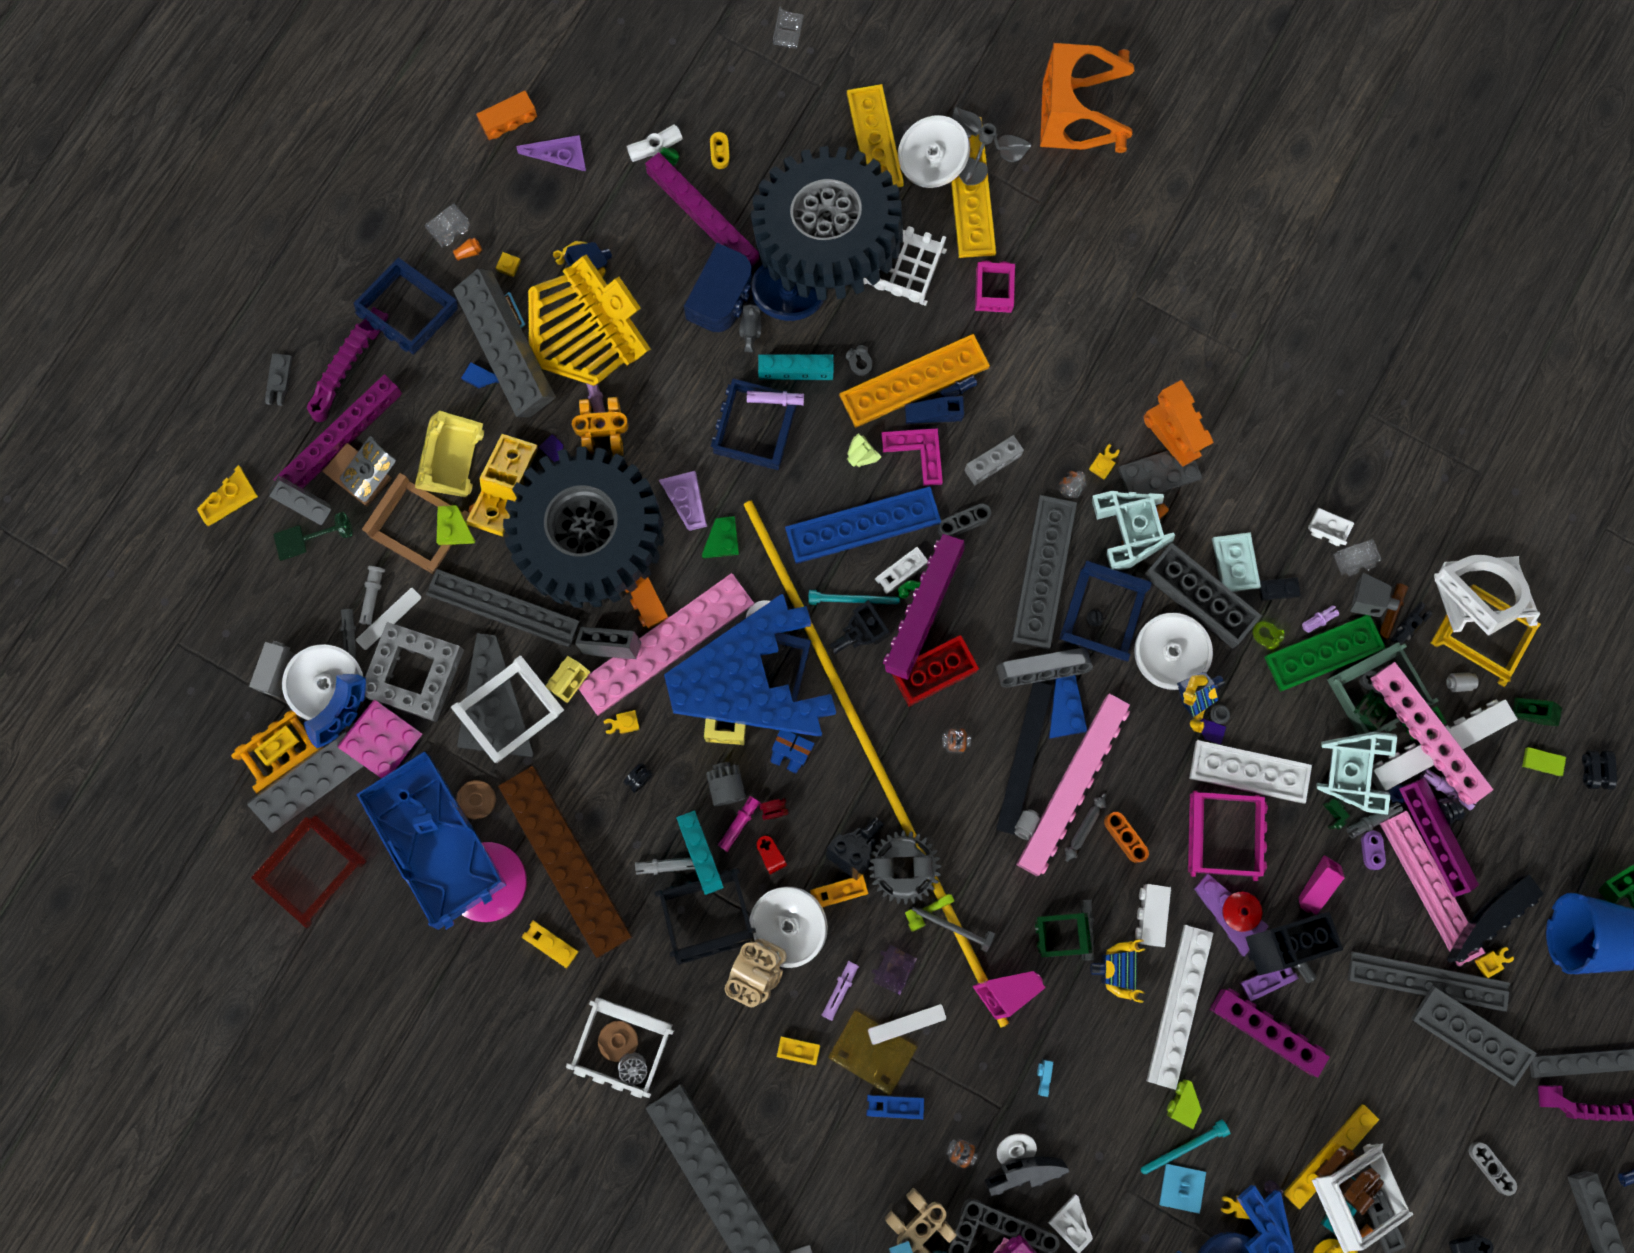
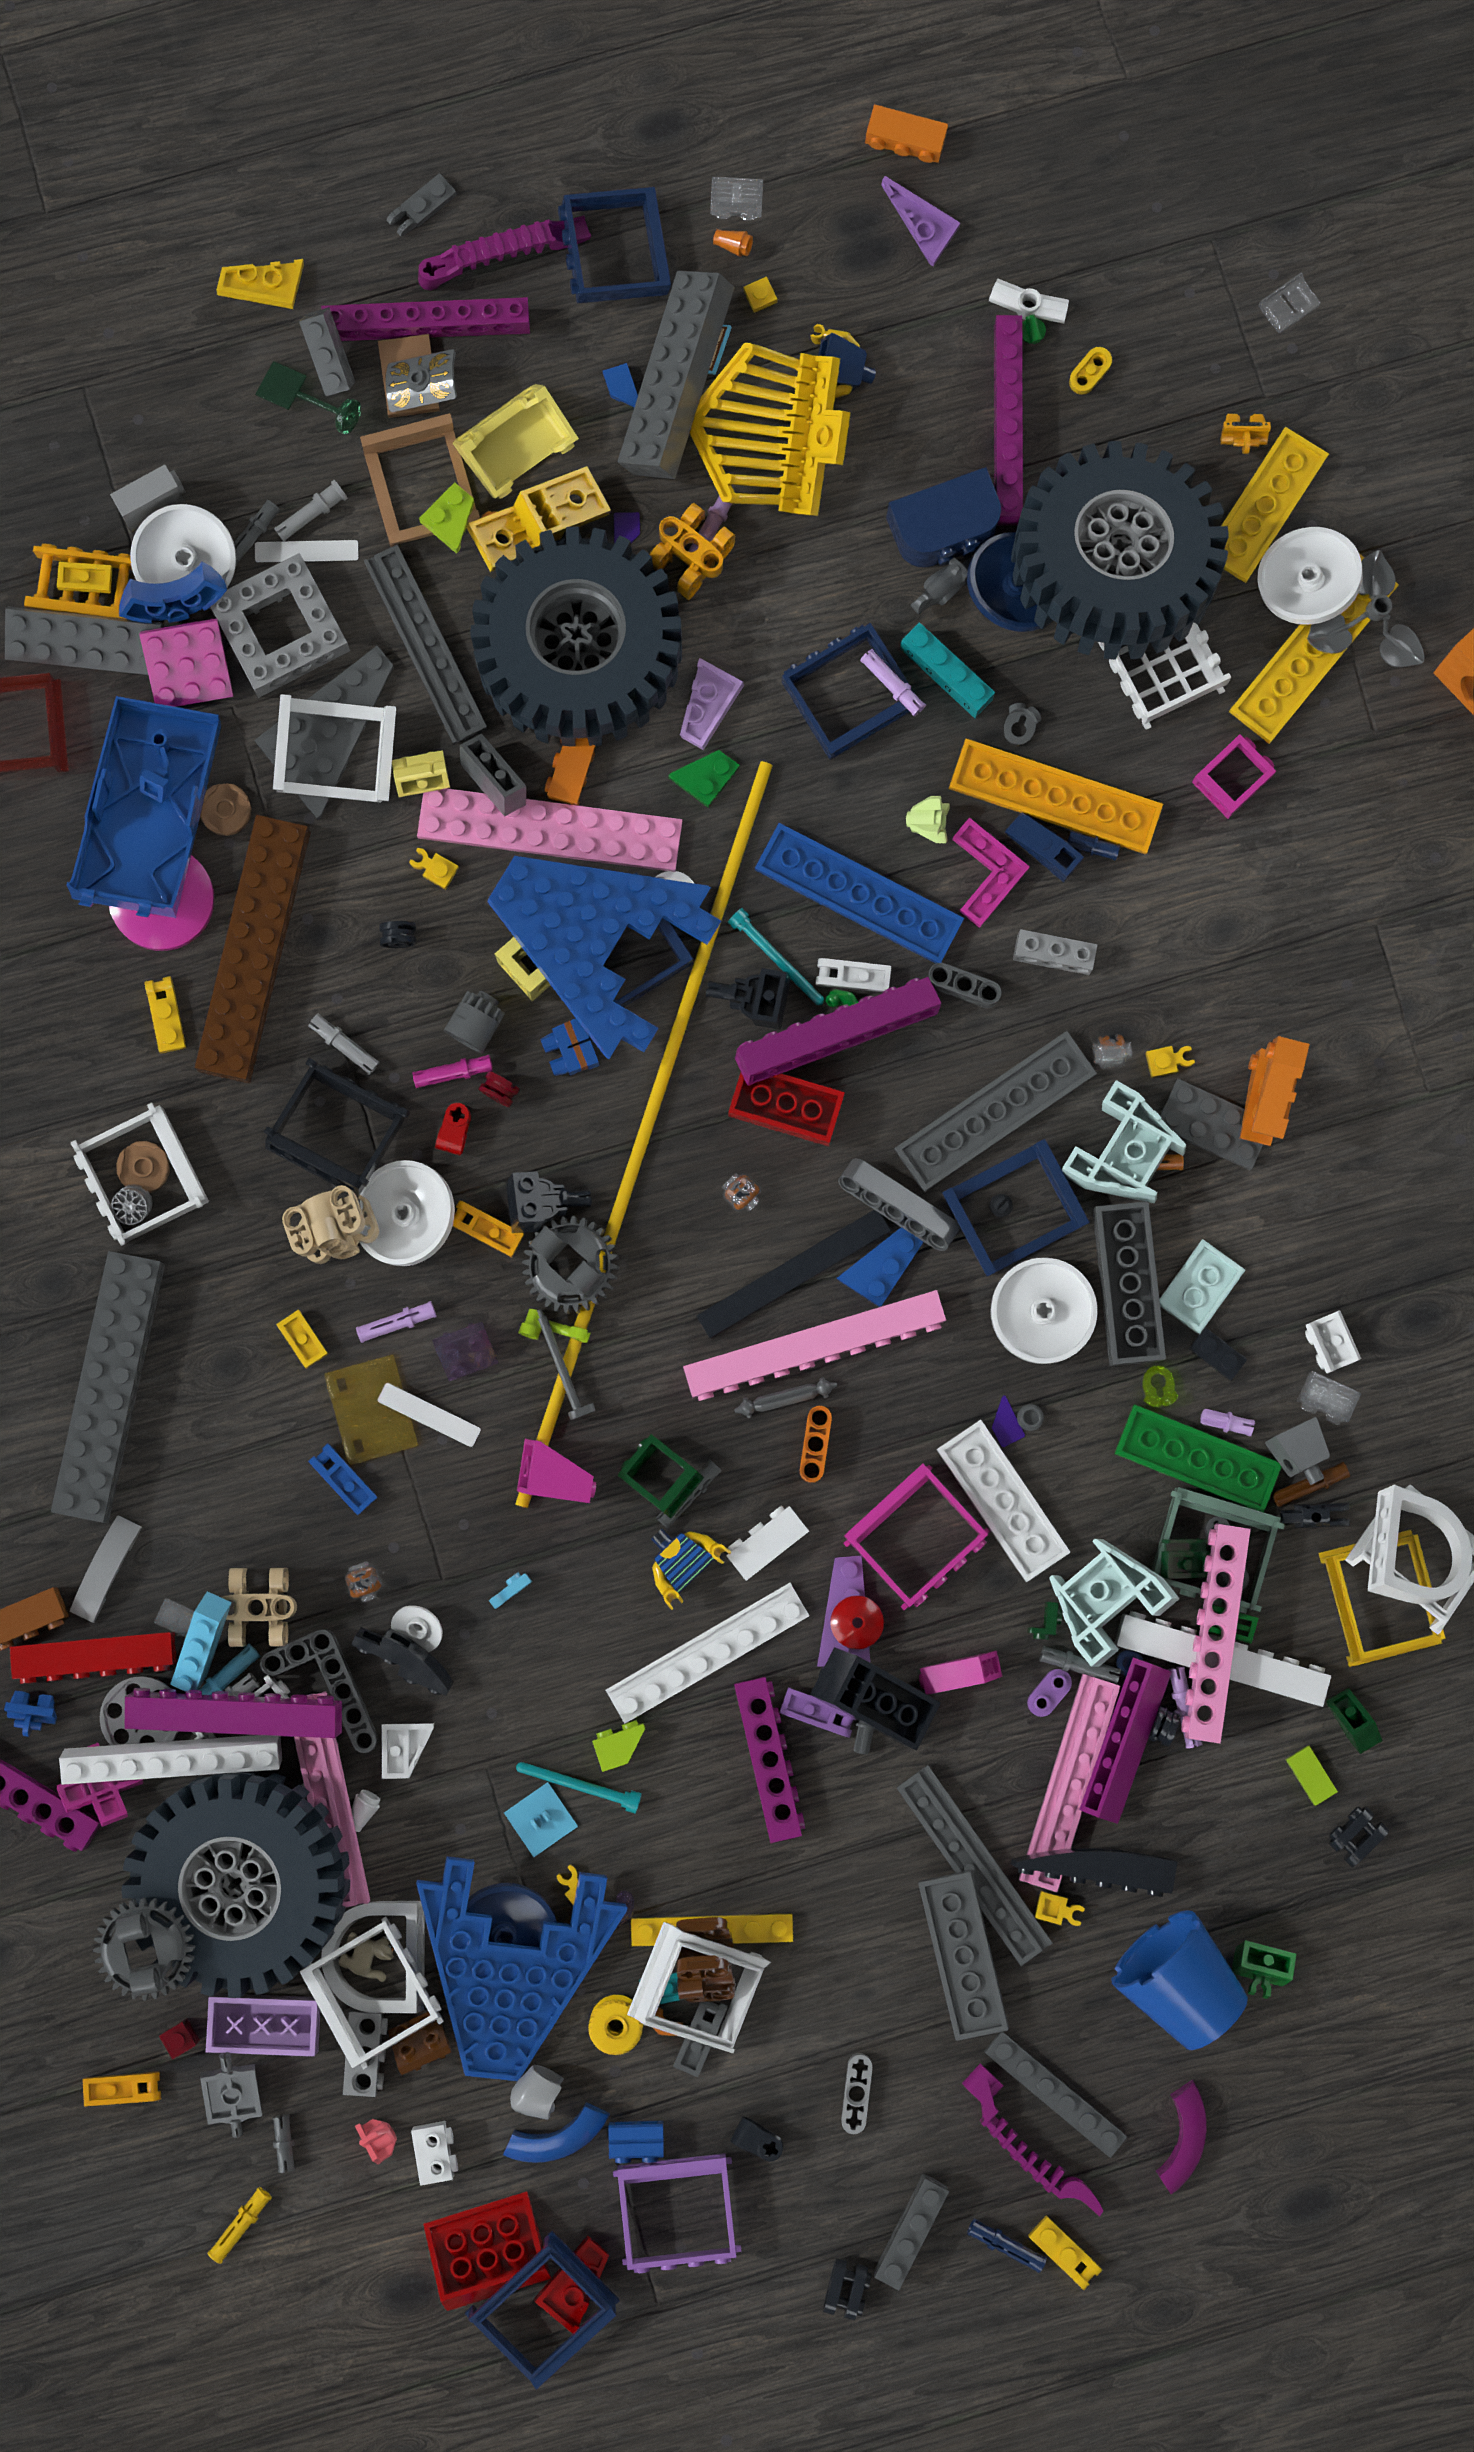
camera: 45 degrees right, 5 degrees up
teal brick [676,810,724,895] -> none
light grey brick [1015,809,1041,840] -> none
torso [1177,672,1225,733] -> none
light grey brick [1446,672,1478,692] -> none
none -> light orange hips [1220,414,1271,454]

